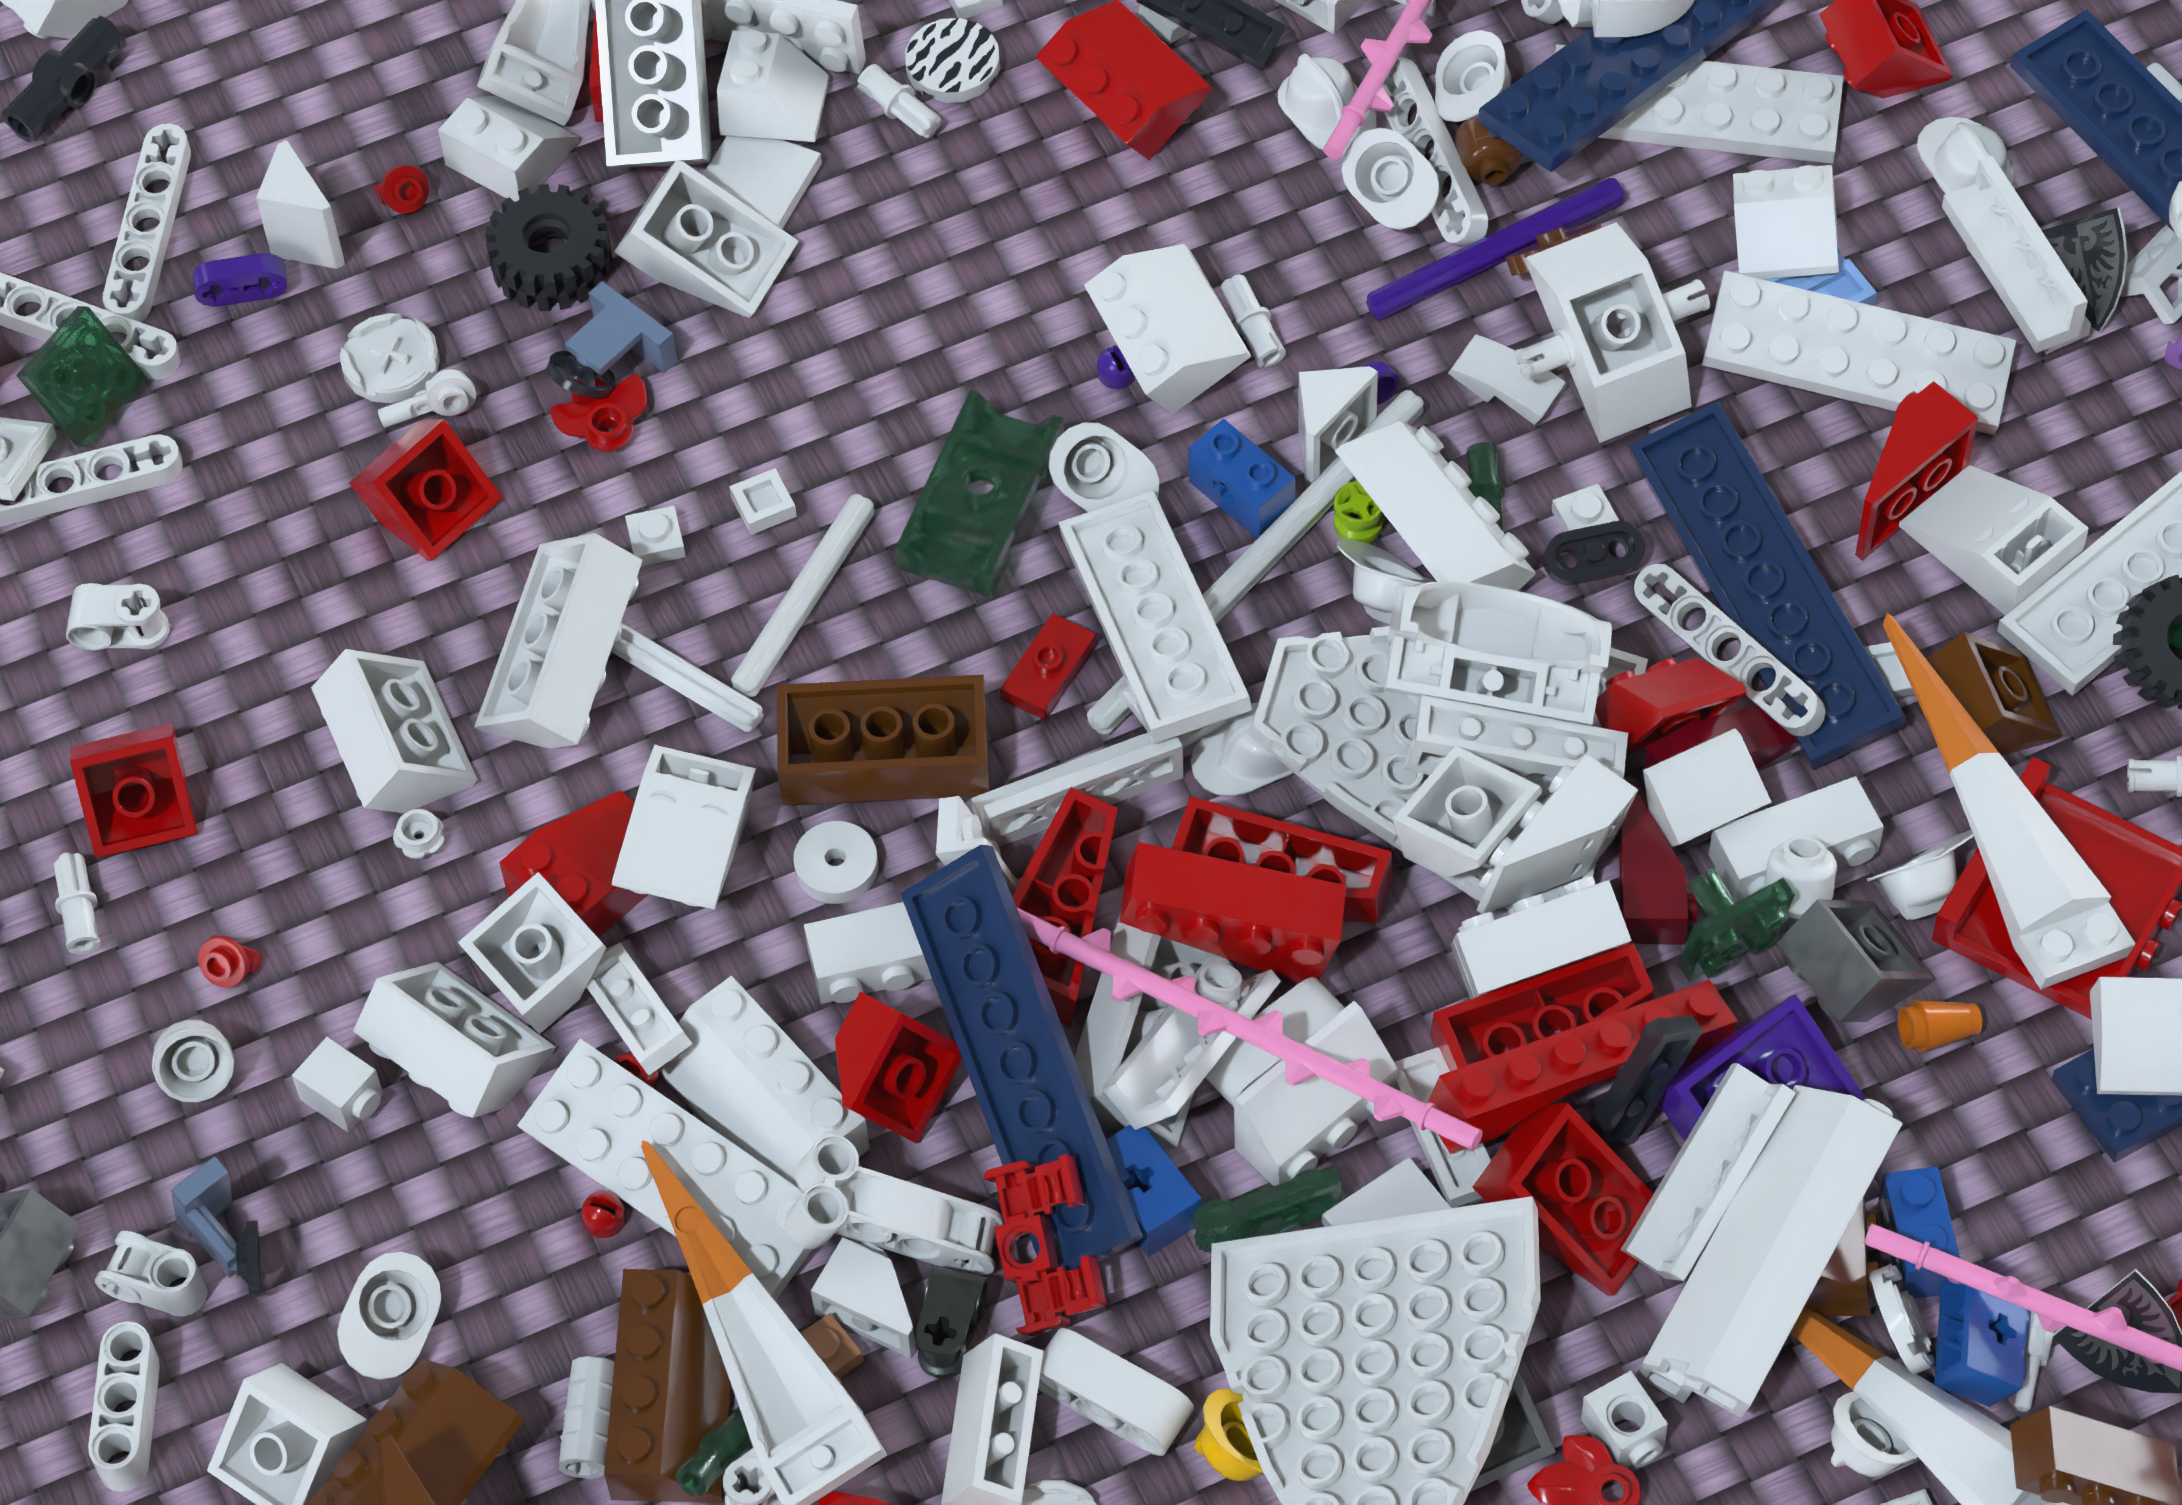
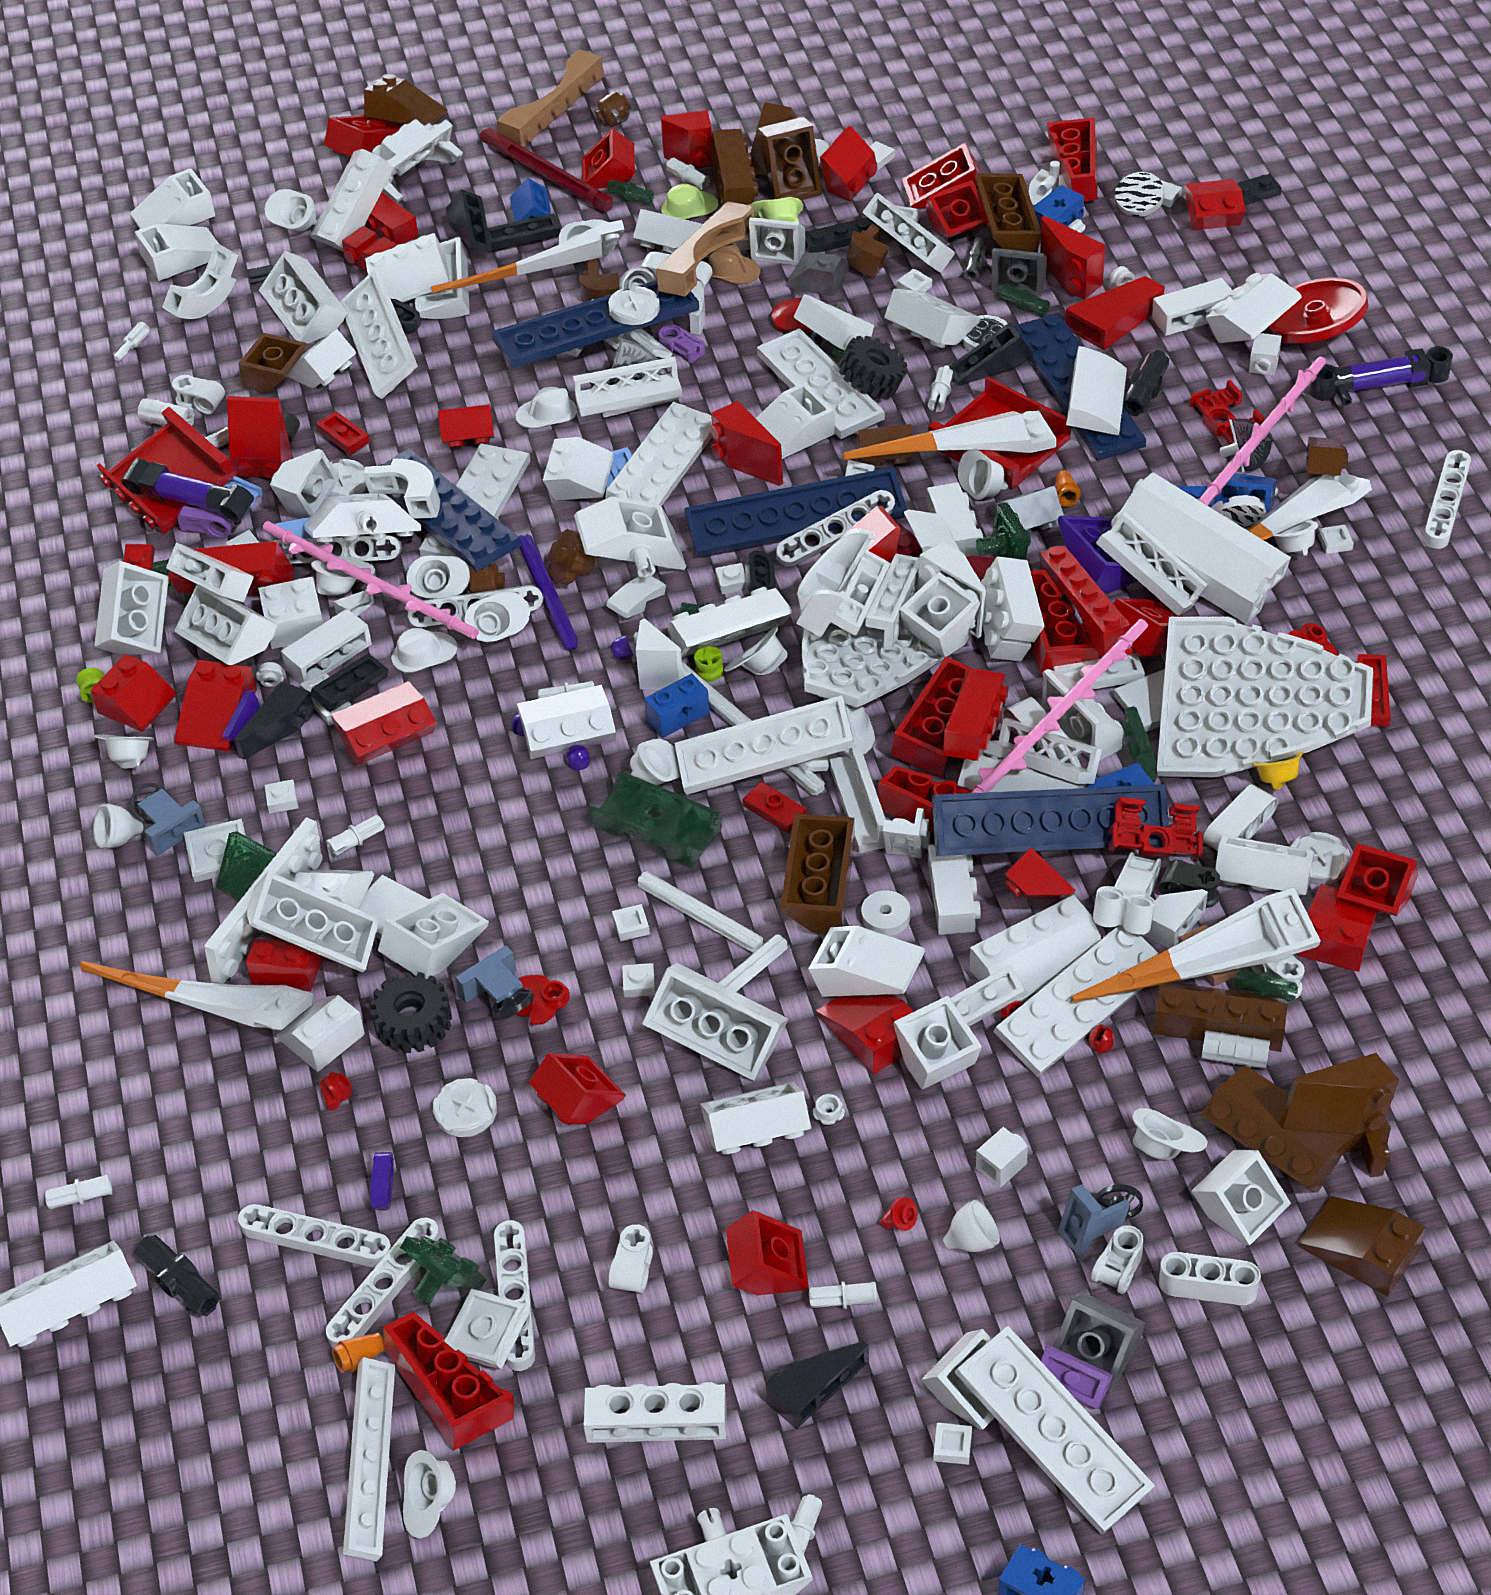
camera: 80 degrees left, 10 degrees down
white slope [256,140,345,269] -> none
white slope [353,962,556,1118] -> none
white plate [378,369,476,428] -> none
white tile [905,18,1000,103] -> none
white plate [1195,963,1249,1012] -> none
white brick [1581,1371,1668,1468] -> none
black plate [1588,1015,1703,1148] -> none
white head [1764,837,1837,919] -> none

